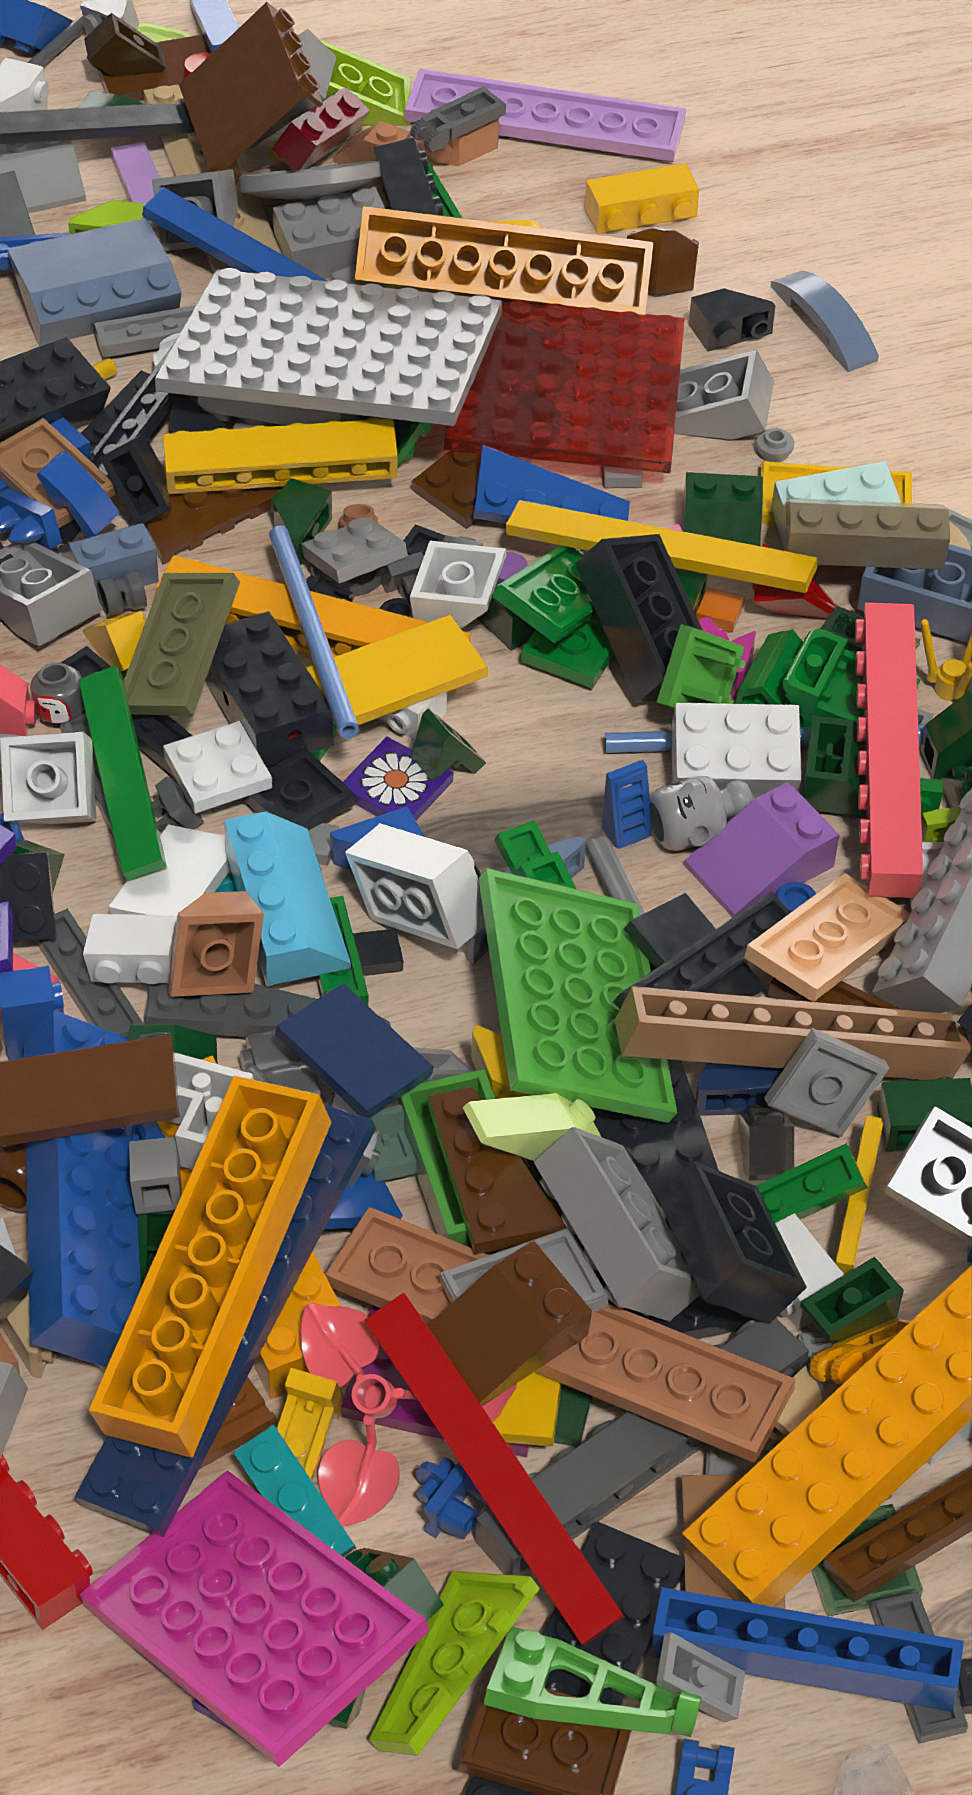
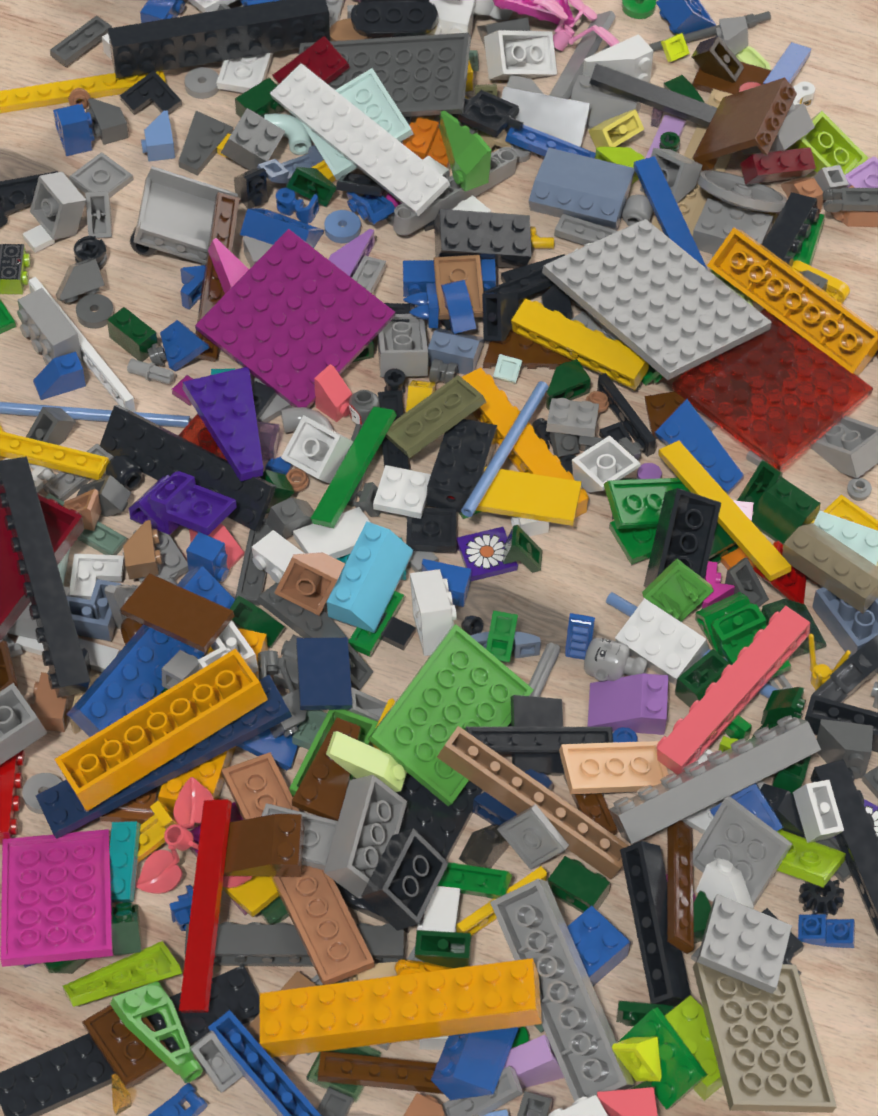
camera: 40 degrees right, 5 degrees up
none -> light grey piece [22,773,62,814]
none -> dark grey slope [266,497,314,539]
none -> nougat plate [286,468,309,492]
none -> black bush [384,368,405,396]
none -> light aqua tile [493,354,522,384]
none -> dark grey plate [550,433,579,457]
none -> light yellow slope [588,109,644,148]
none -> black tile [597,373,656,457]
none -> light grey head [622,195,654,226]
none -> tile [651,108,664,128]
none -> dark green bush [659,132,680,152]
none -> neon yellow plate [661,33,690,62]
none -> dark grey slope [725,557,769,607]
none -> dark green slope [737,460,783,512]
none -> light grey brick [813,165,849,200]

